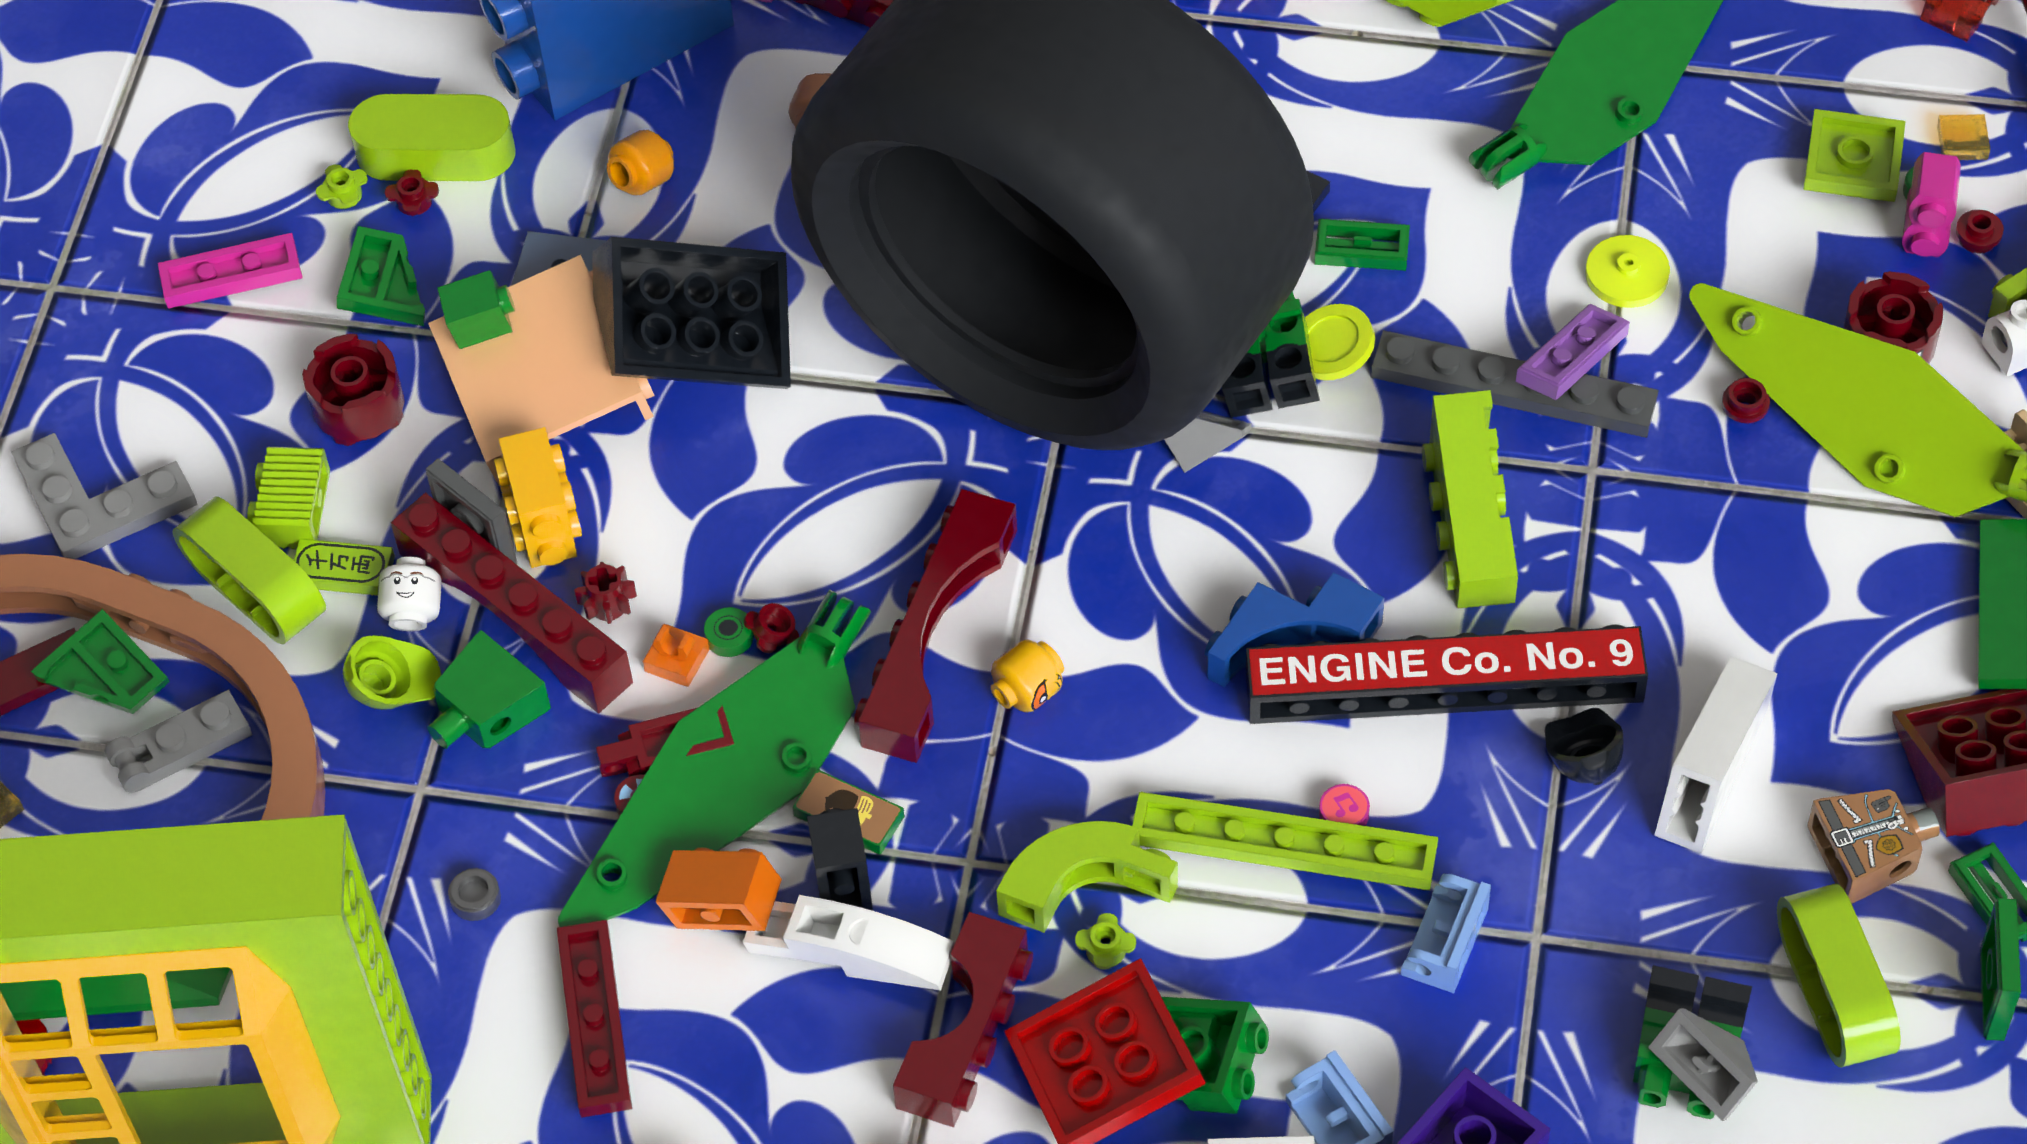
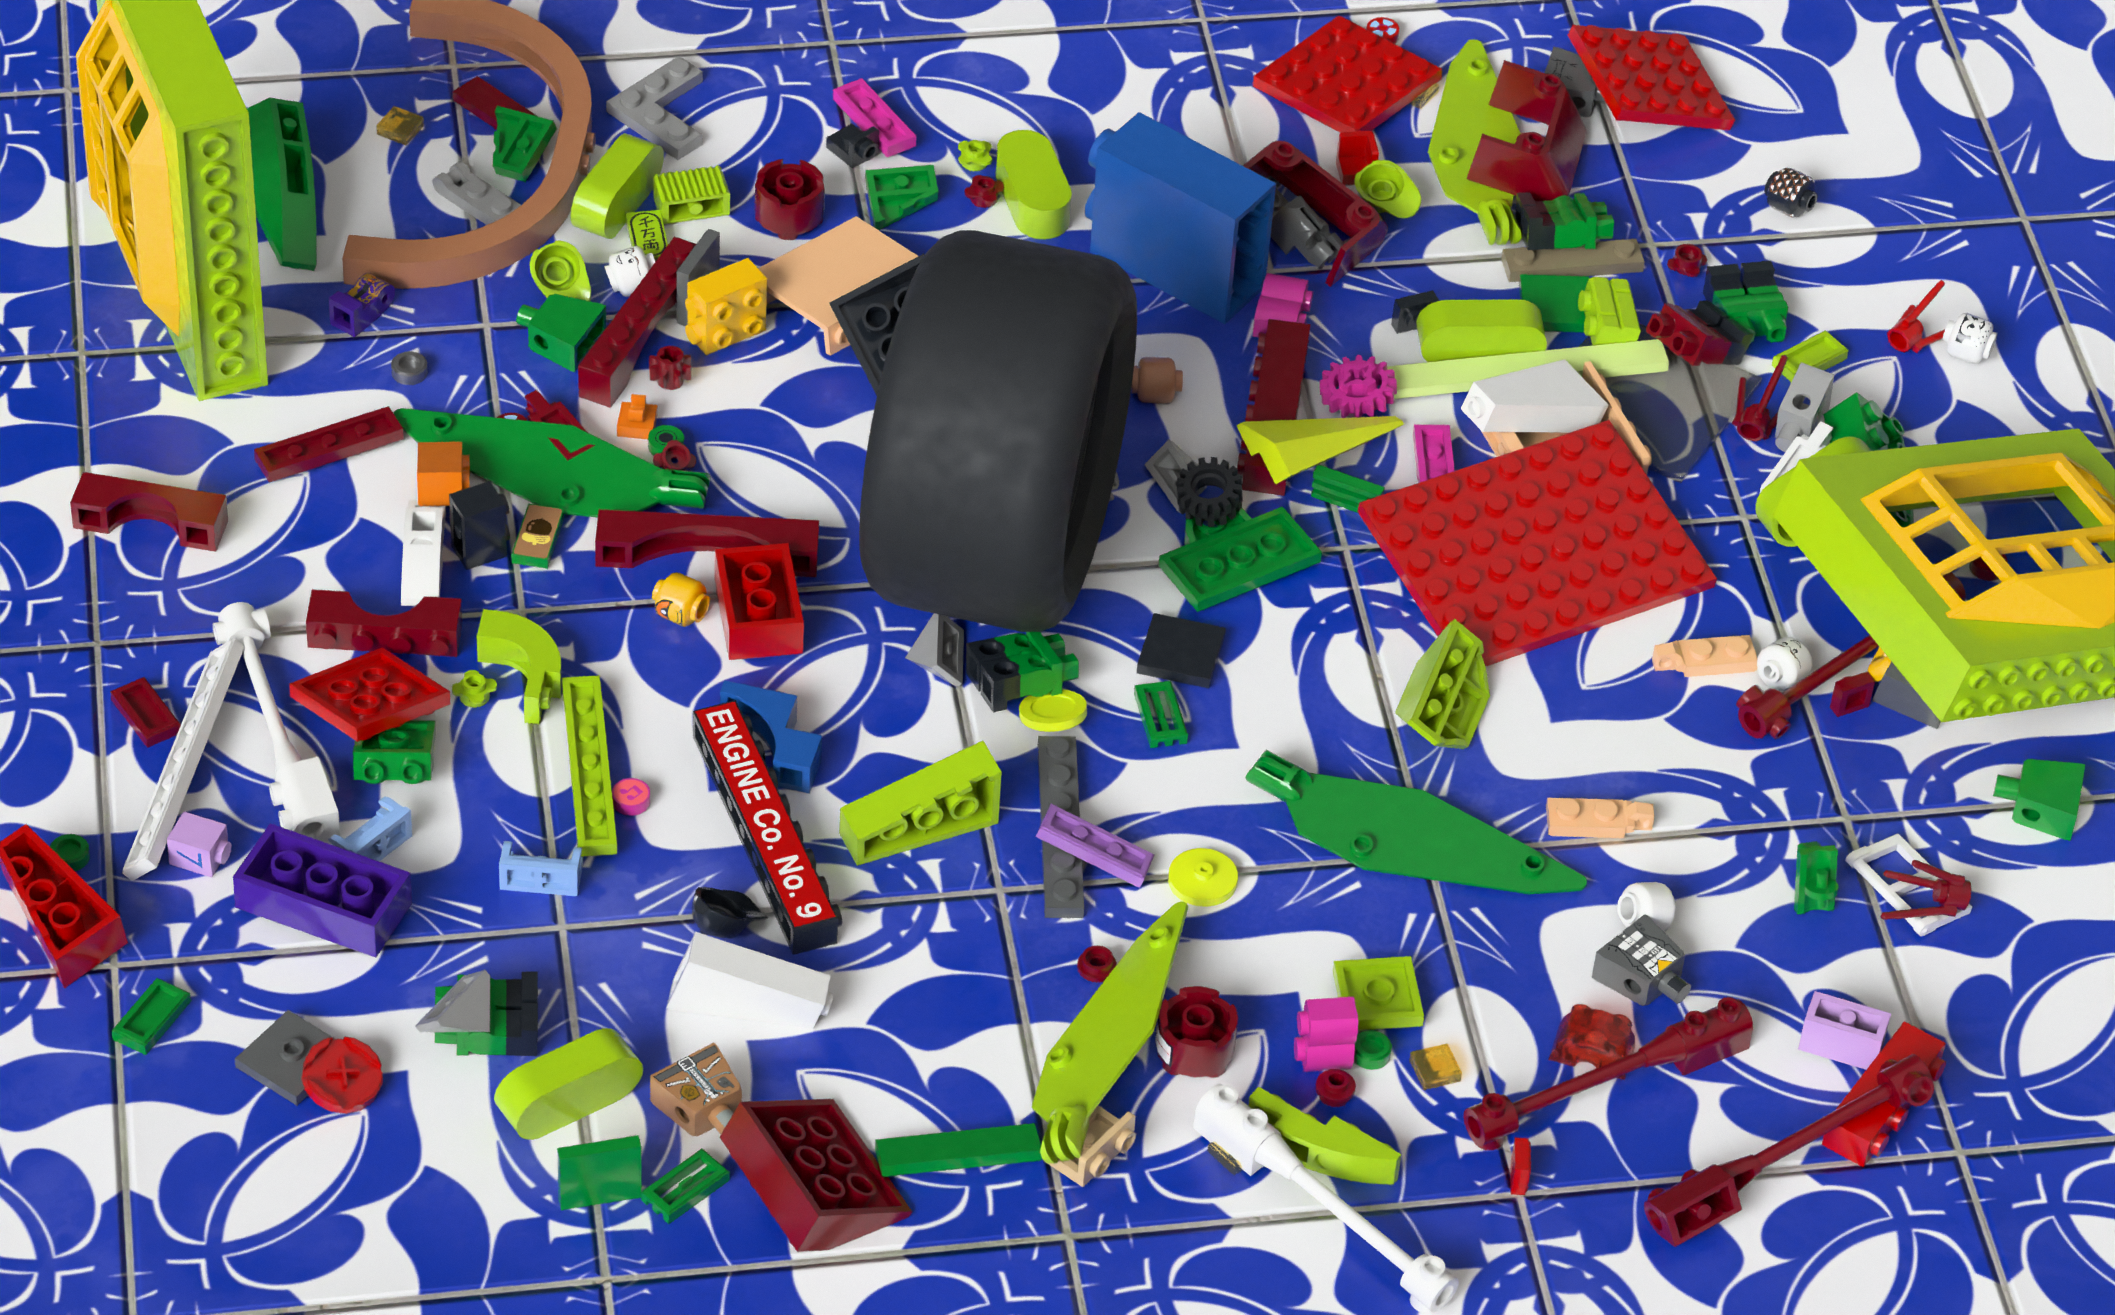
camera: 65 degrees right, 10 degrees down
green brick [437,270,515,349] -> none
none -> red brick [714,543,804,660]
none -> black bracket [826,123,879,169]

